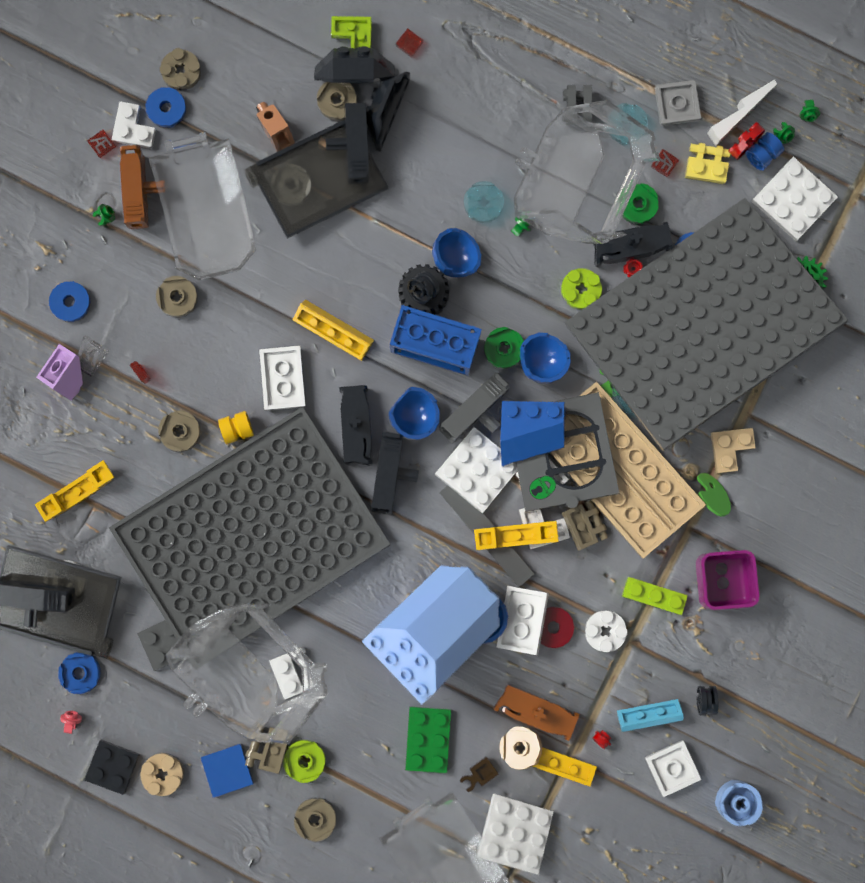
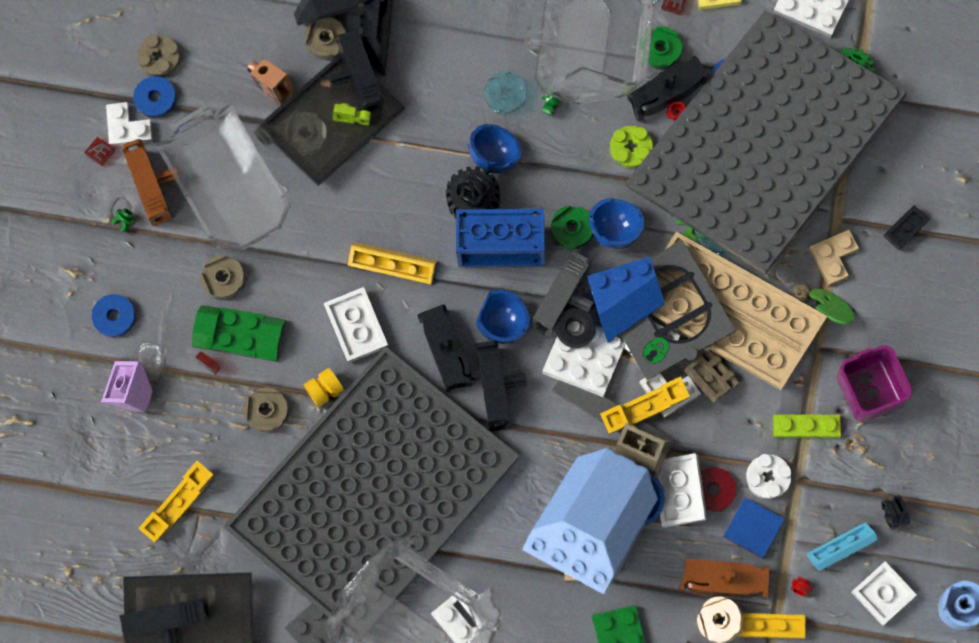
camera: 10 degrees left, 10 degrees down
none -> green piece [192,305,286,362]
none -> lime plate [333,103,371,125]
none -> black tyre [556,308,596,348]
none -> dark tan slope [616,423,672,478]
none -> blue tile [723,498,784,559]
none -> black plate [883,205,930,251]

